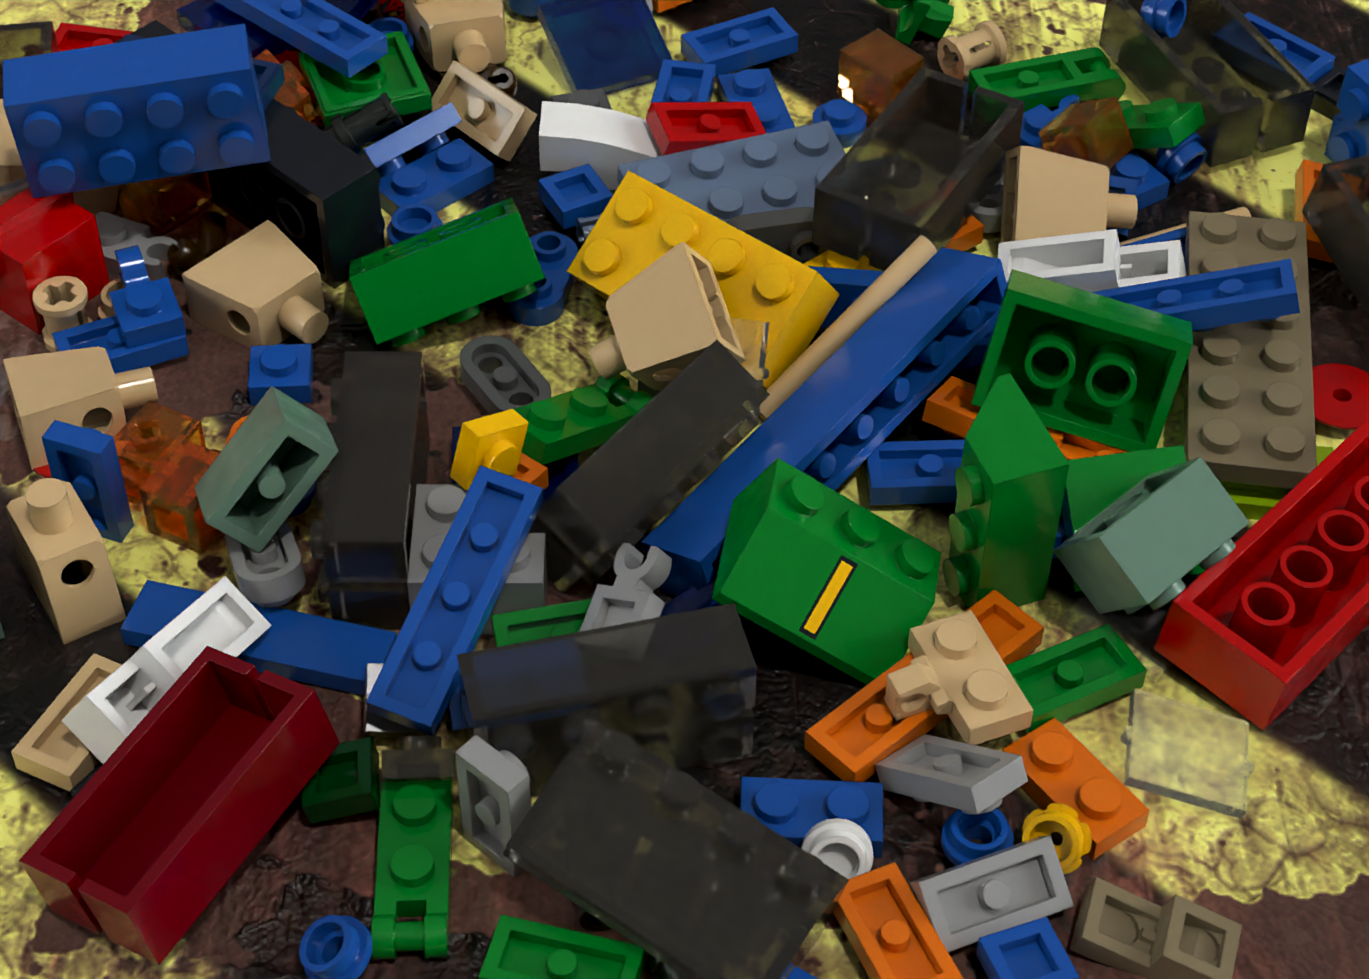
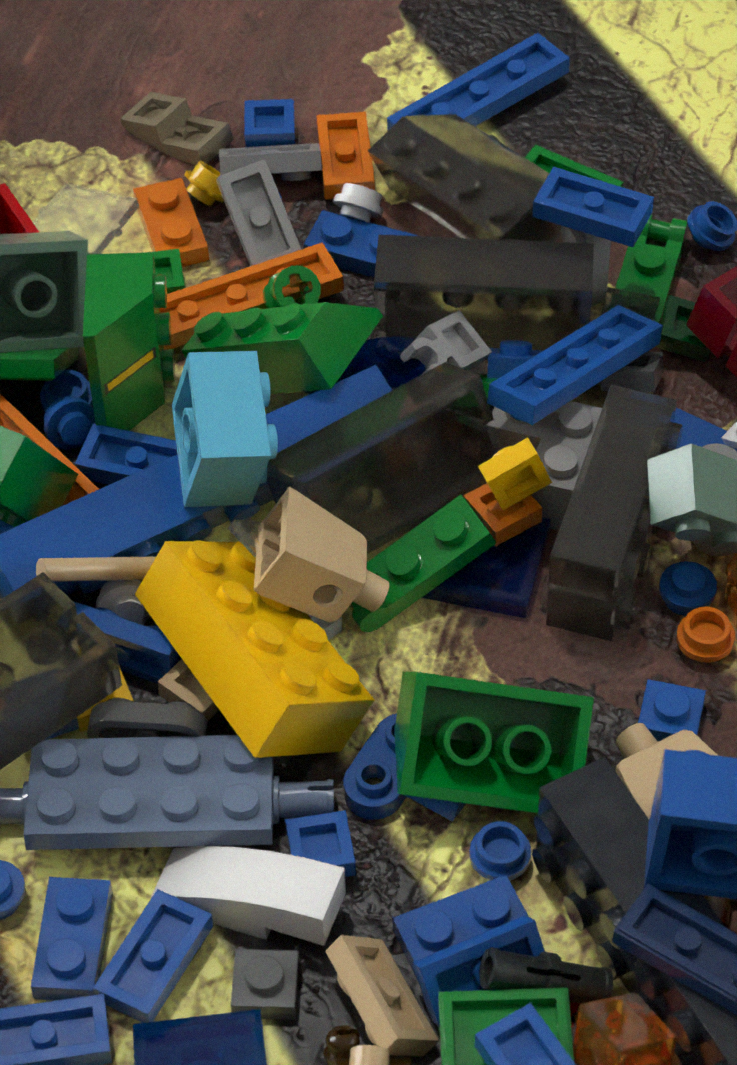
camera: 160 degrees left, 5 degrees up
dark grey plate [460,335,552,415] -> none
red plate [646,102,766,156] -> none
tan hinge [884,610,1033,745] -> none
none -> medium azure brick [172,351,278,507]
none -> green bush [263,265,321,309]
none -> blue plate [533,167,654,247]

